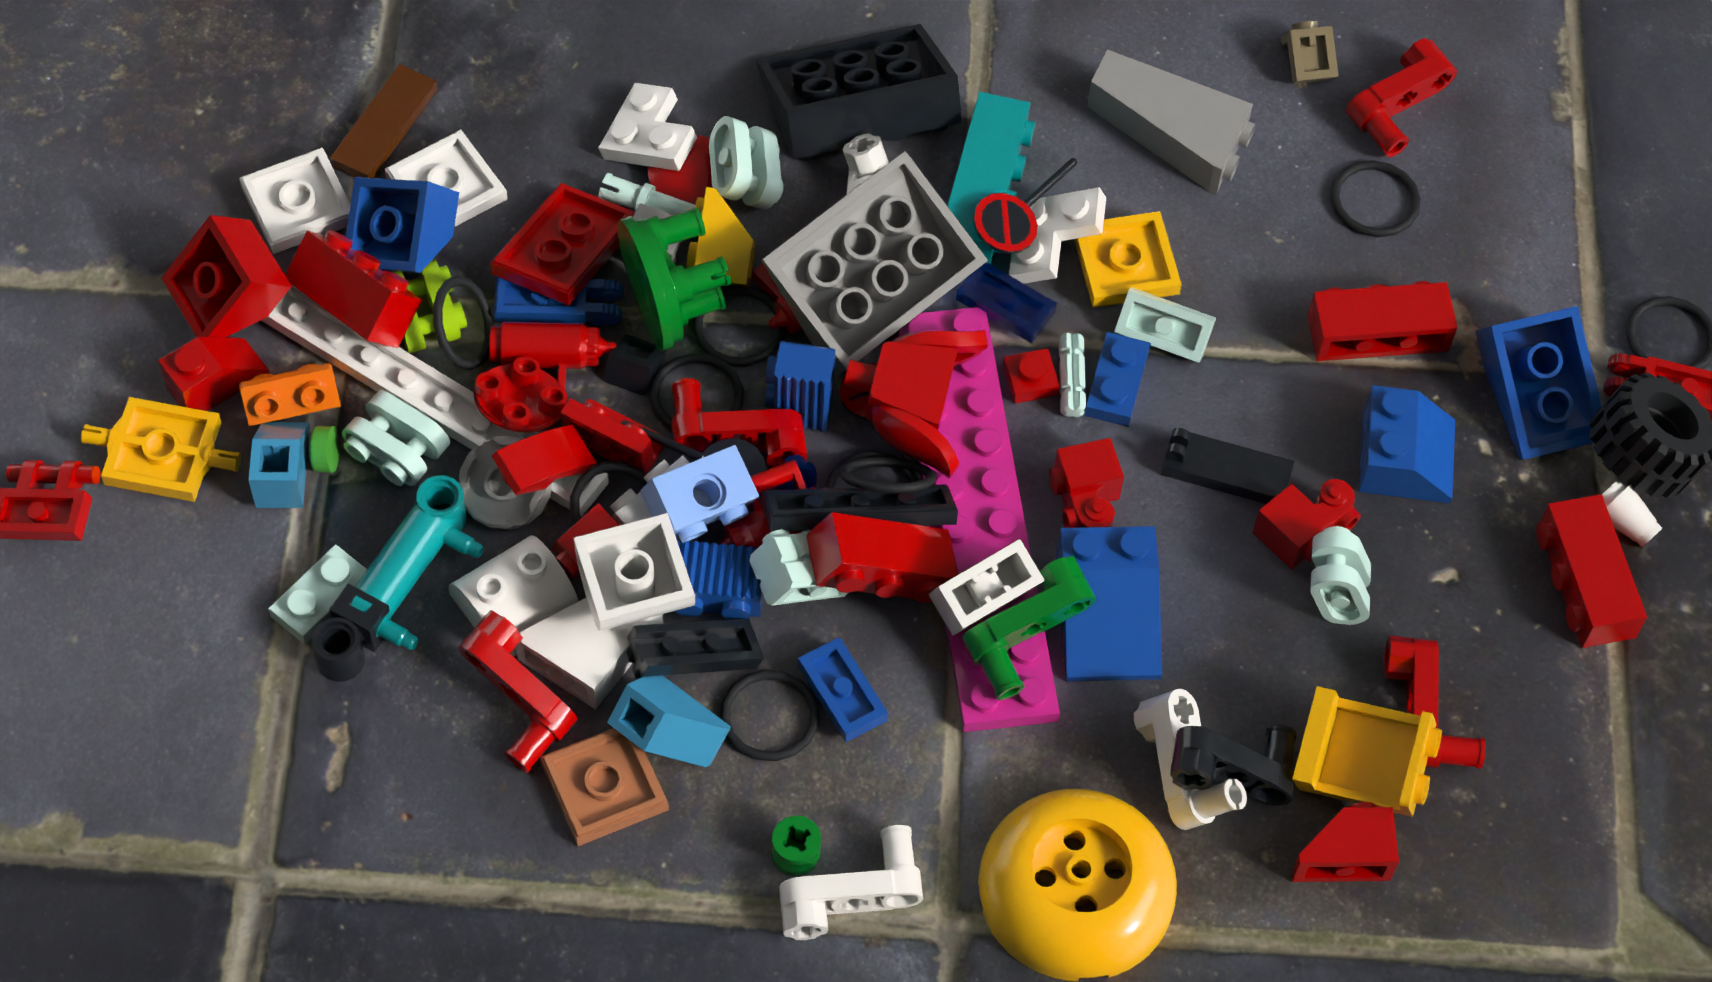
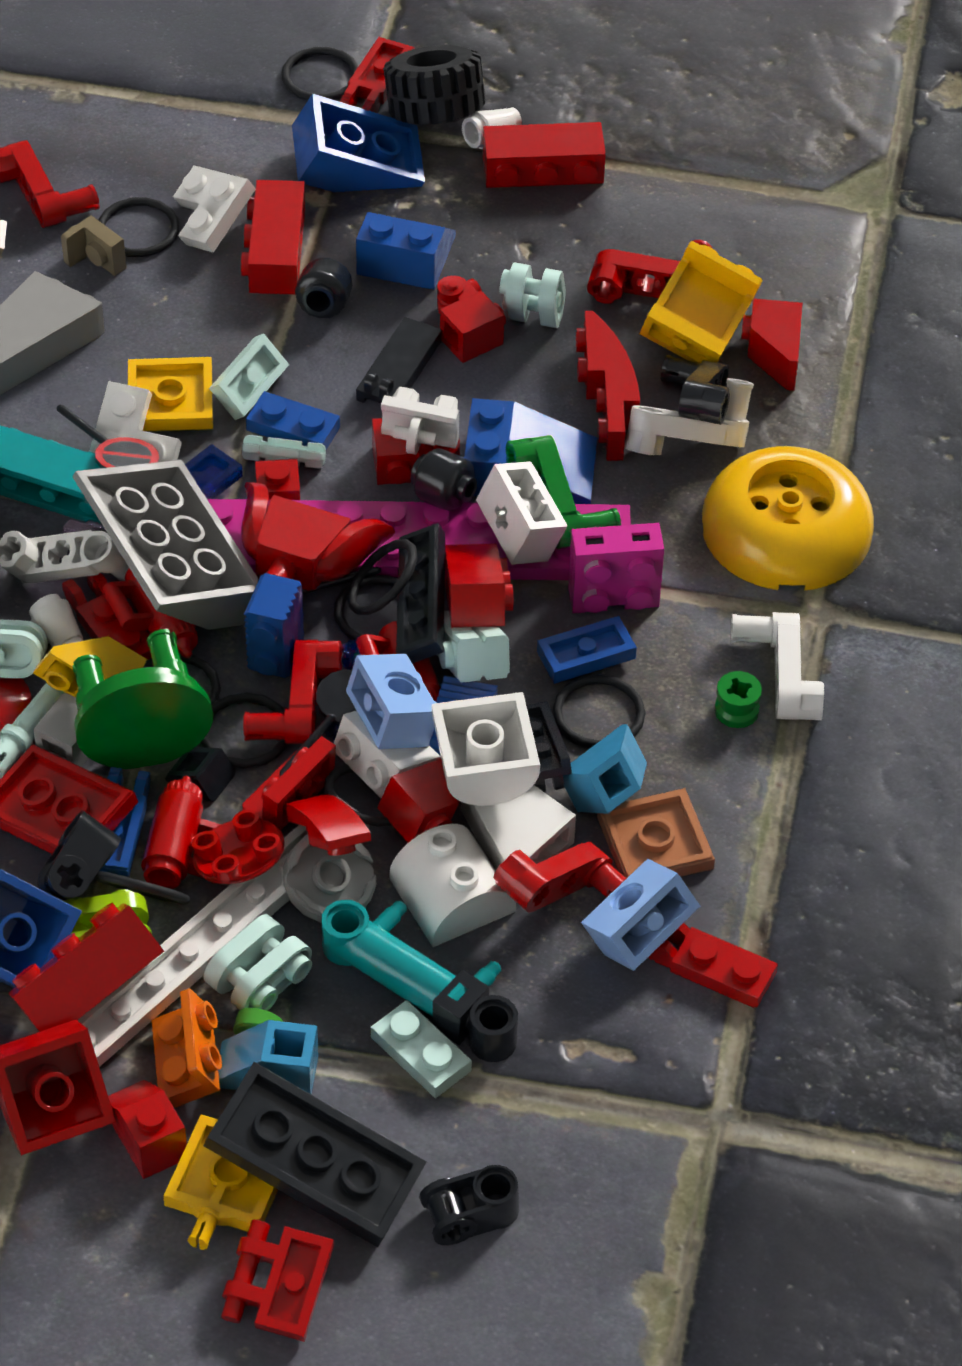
camera: 80 degrees left, 10 degrees down
none -> white cone [29,594,84,647]
none -> black piece [37,810,121,901]
none -> dark tan bracket [61,215,127,276]
none -> white plate [173,166,256,253]
none -> black plate [203,1062,427,1247]
none -> black head [295,258,353,318]
none -> white hips [381,387,459,455]
none -> black head [410,448,477,511]
none -> black piece [419,1165,519,1245]
none -> dark pink piece [568,523,664,613]
none -> red slope [576,311,640,461]
none -> light blue brick [581,859,701,971]
none -> red hinge [648,923,778,1008]

